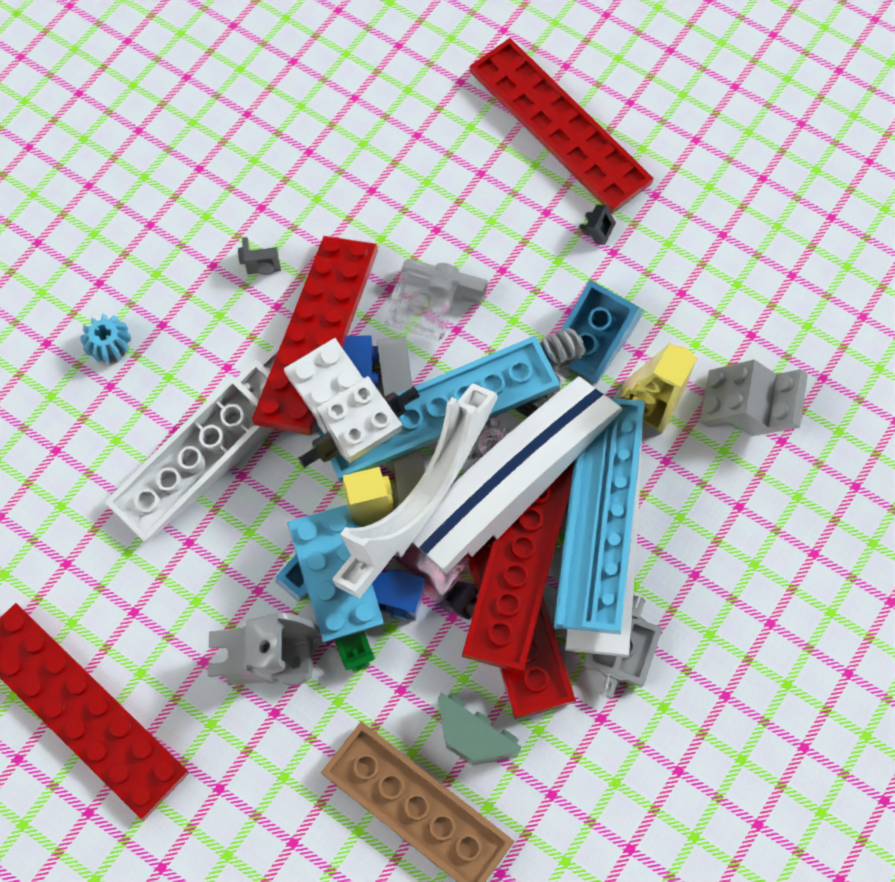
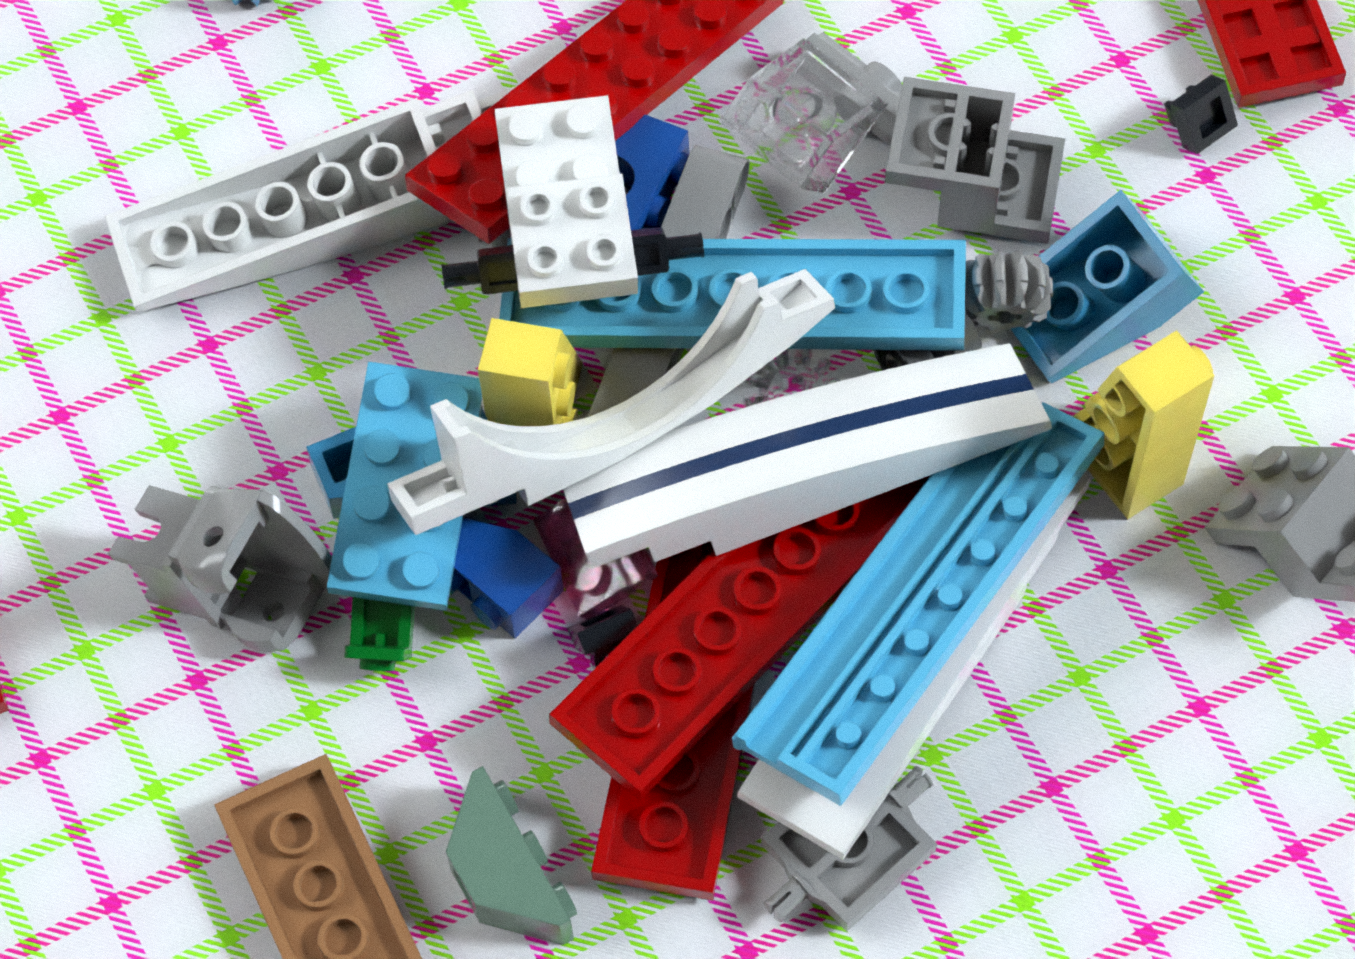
camera: 30 degrees right, 5 degrees down
none -> light grey bracket [885,77,1066,244]

